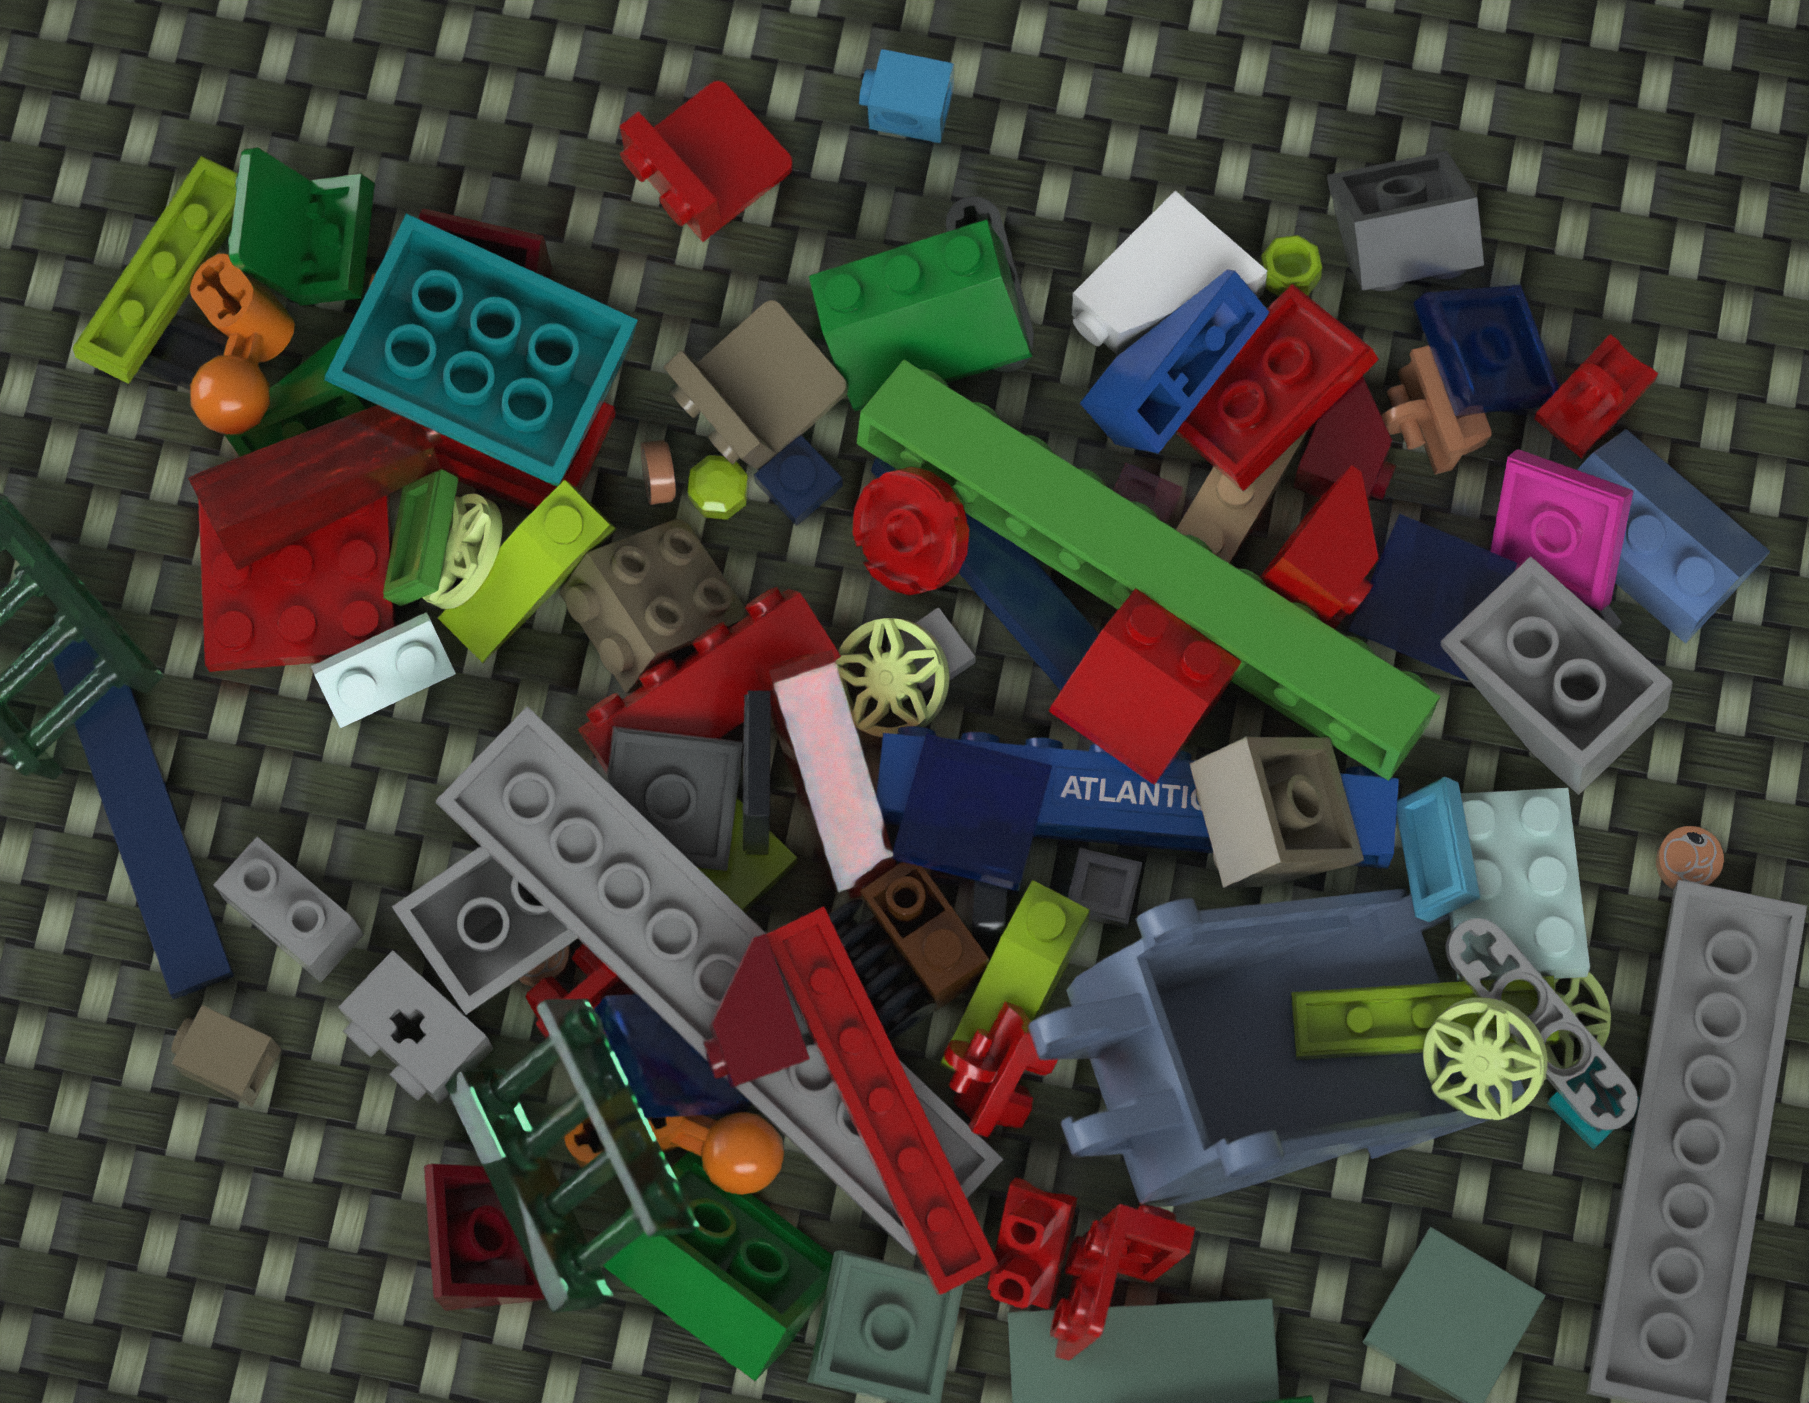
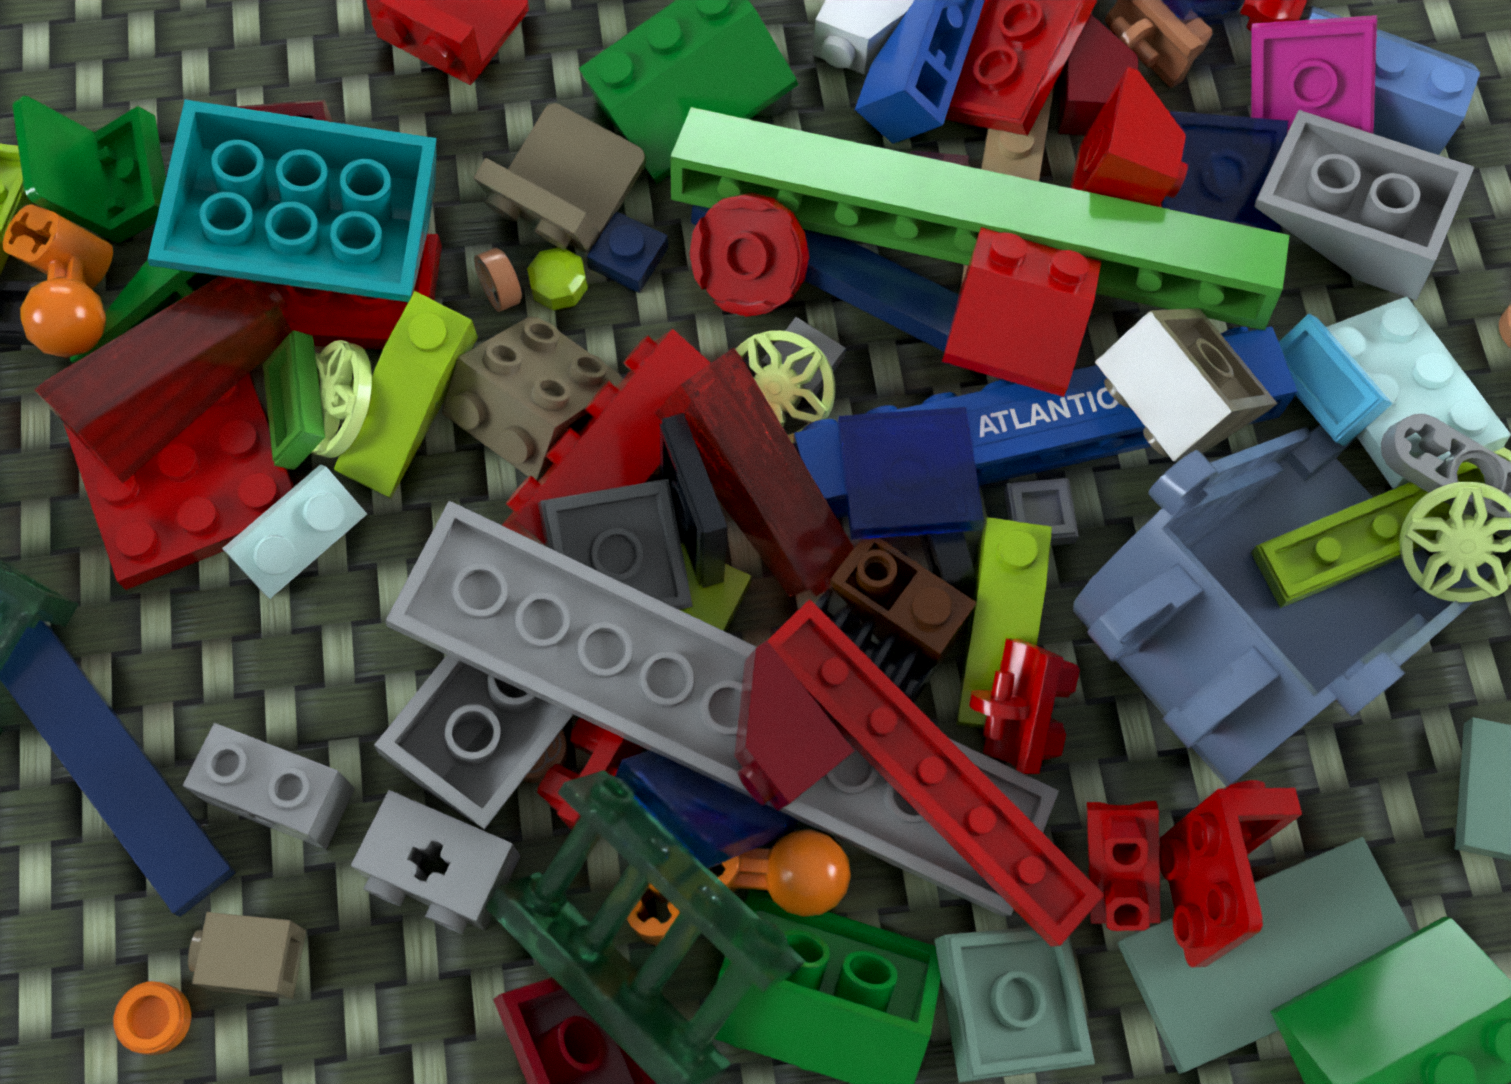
camera: 25 degrees left, 5 degrees down
none -> orange tile [113,981,191,1055]

